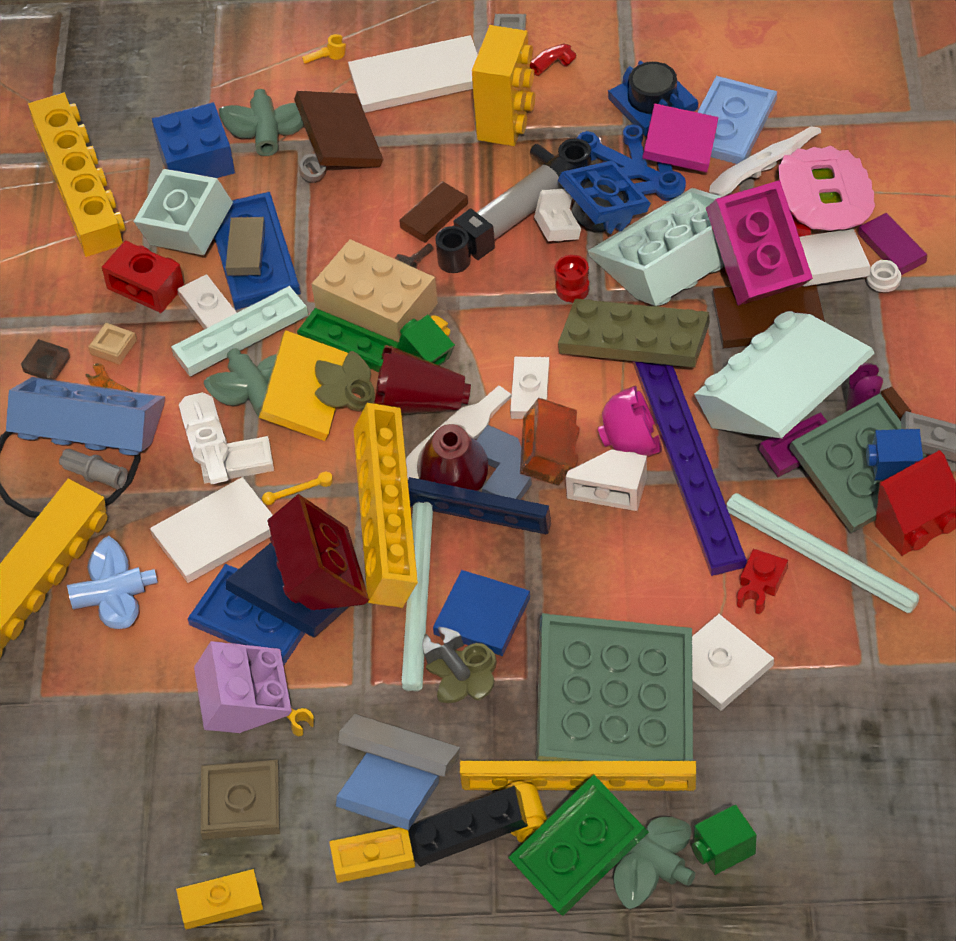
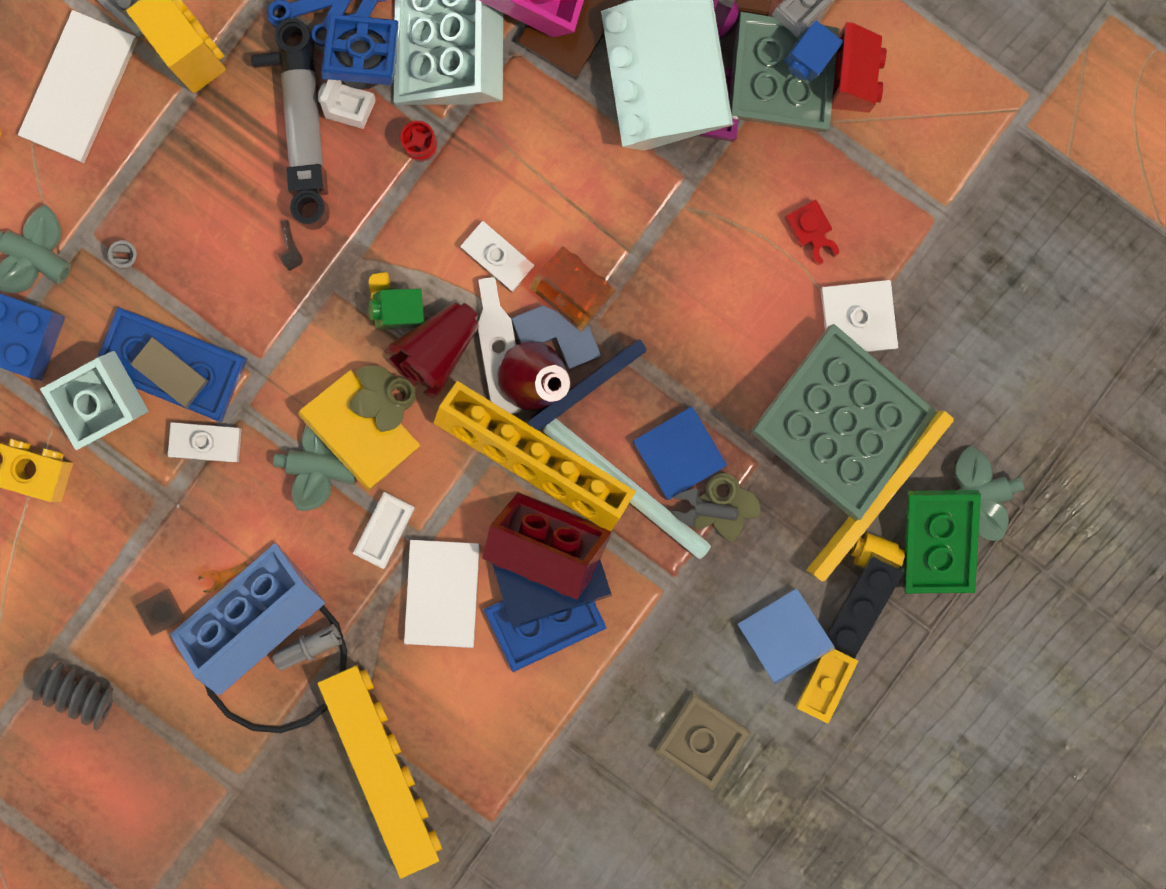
camera: 55 degrees left, 35 degrees up
light blue plant [67,536,158,629] -> none
tan tile [89,323,137,365] -> none
red brick [102,240,184,313] -> none
light aqua plate [171,286,308,376] -> none
yellow plate [176,869,263,930] -> none
white piece [179,392,229,484] -> none
lavender slope [194,641,292,733] -> none
yellow hinge [262,471,333,506] -> none
yellow hand [286,708,314,736] -> none
reddish brown tile [294,91,383,167] -> none
green tile [297,308,398,372] -> none
tan brick [312,239,438,342] -> none
light grey tile [338,714,460,777] -> none
reddish brown tile [399,181,468,243] -> none
olive plate [558,299,710,368] -> none
white slope [566,449,647,511] -> none
dark pink cylinder [598,386,662,457] -> none
dark purple tile [632,361,747,576] -> none
green brick [692,804,757,875] -> none
light aqua axle [727,493,919,613] -> none

